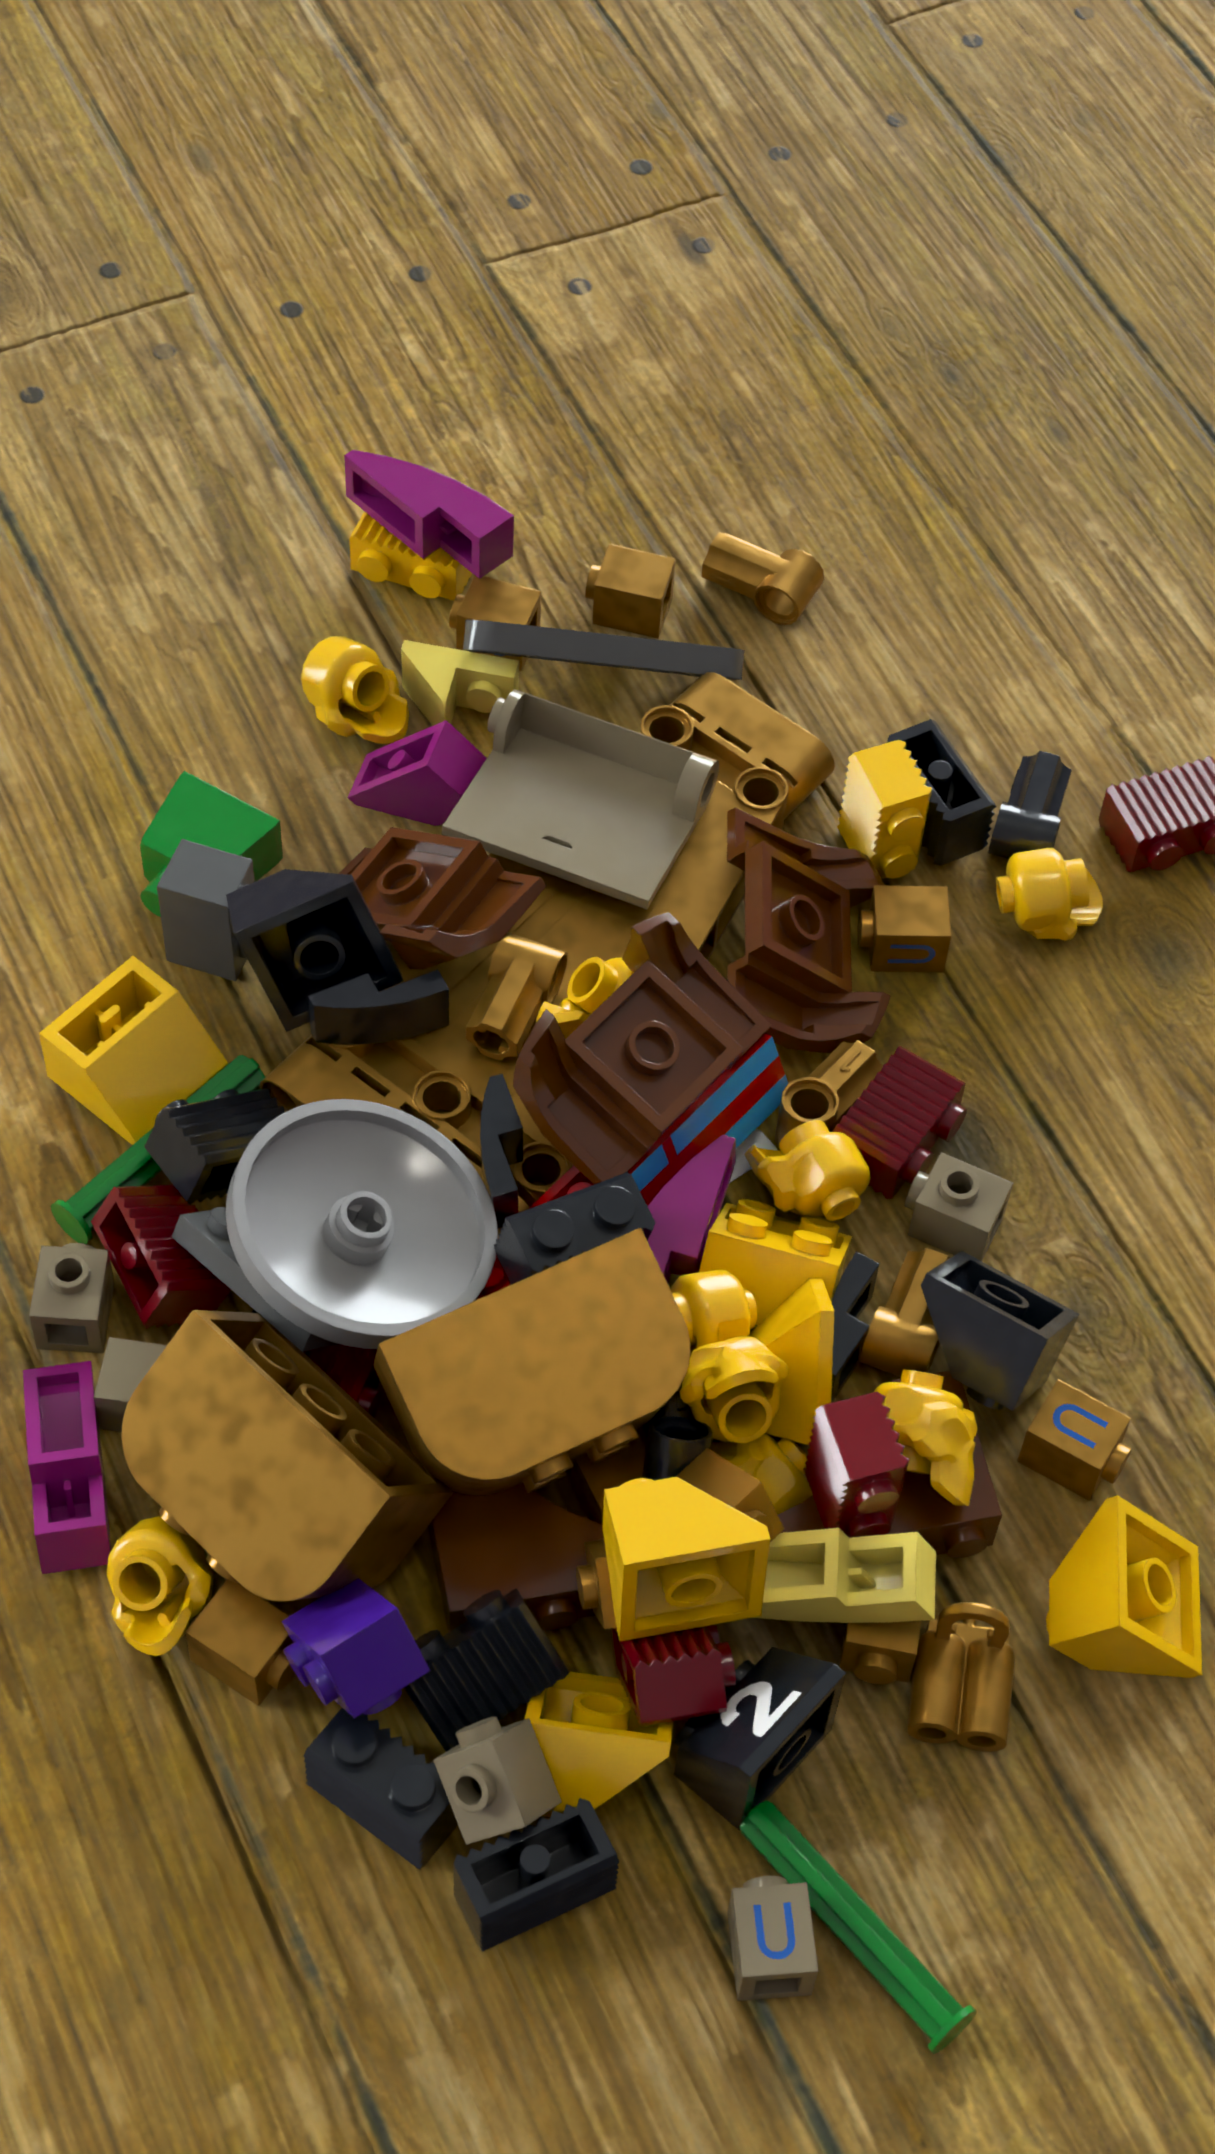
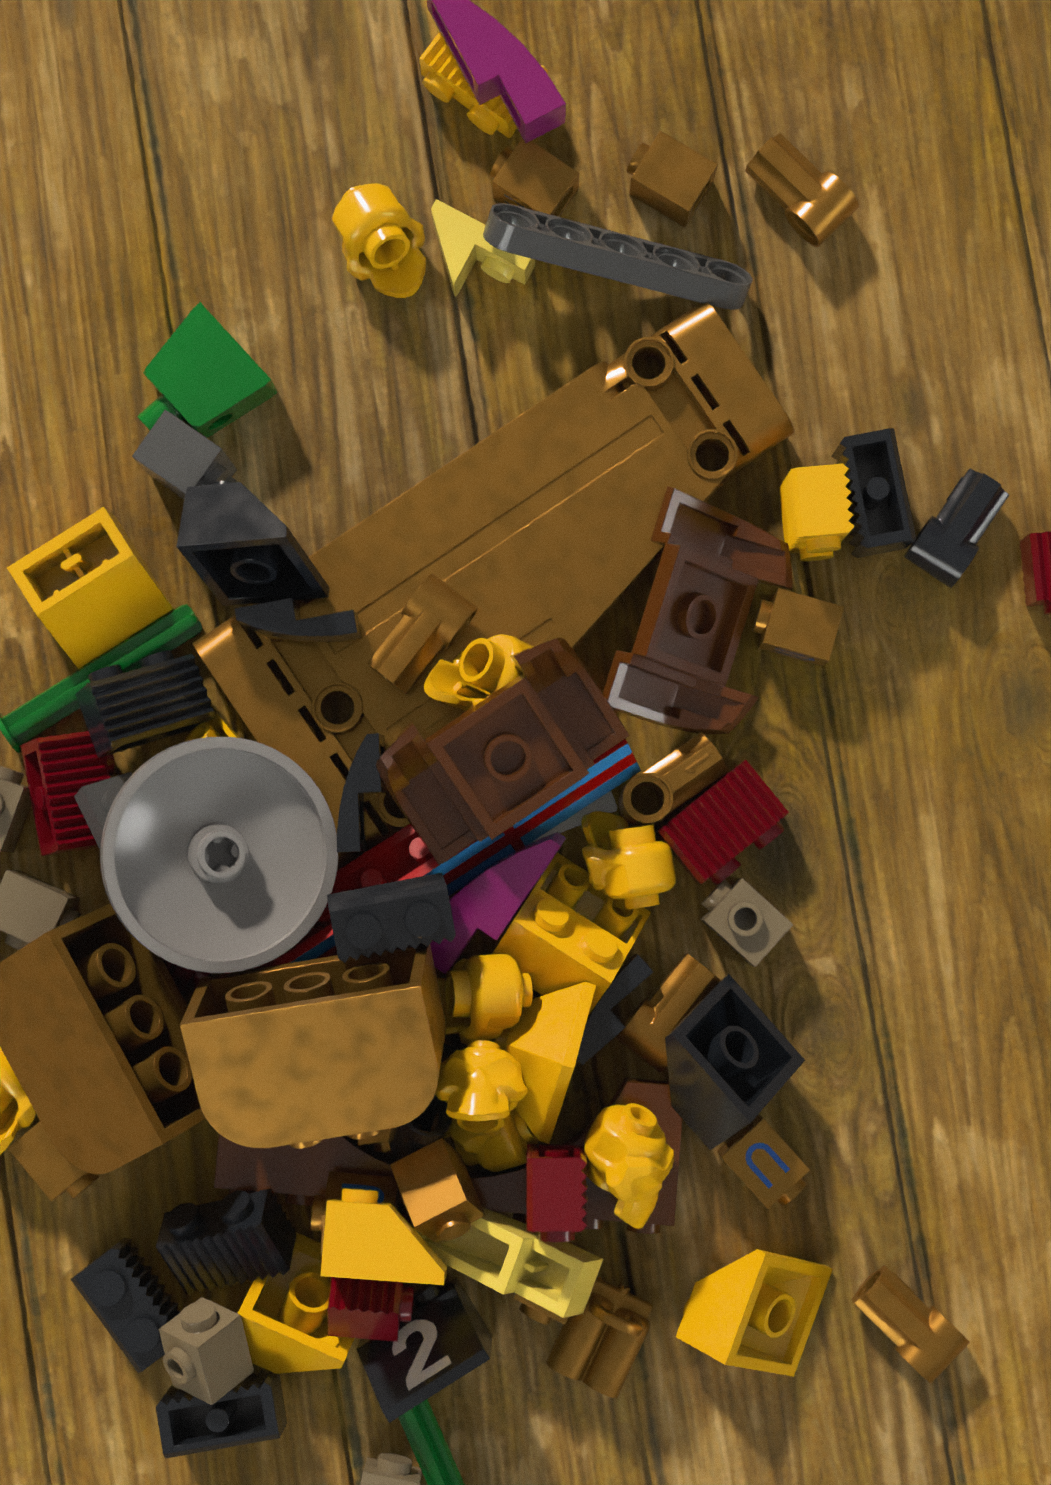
camera: 25 degrees right, 30 degrees up
dark purple brick [282,1578,431,1718] -> none
reddish brown piece [339,827,546,970] -> none
magenta slope [348,720,487,826] -> none
dark tan door [442,689,719,909] -> none
yellow head [996,848,1103,941] -> none

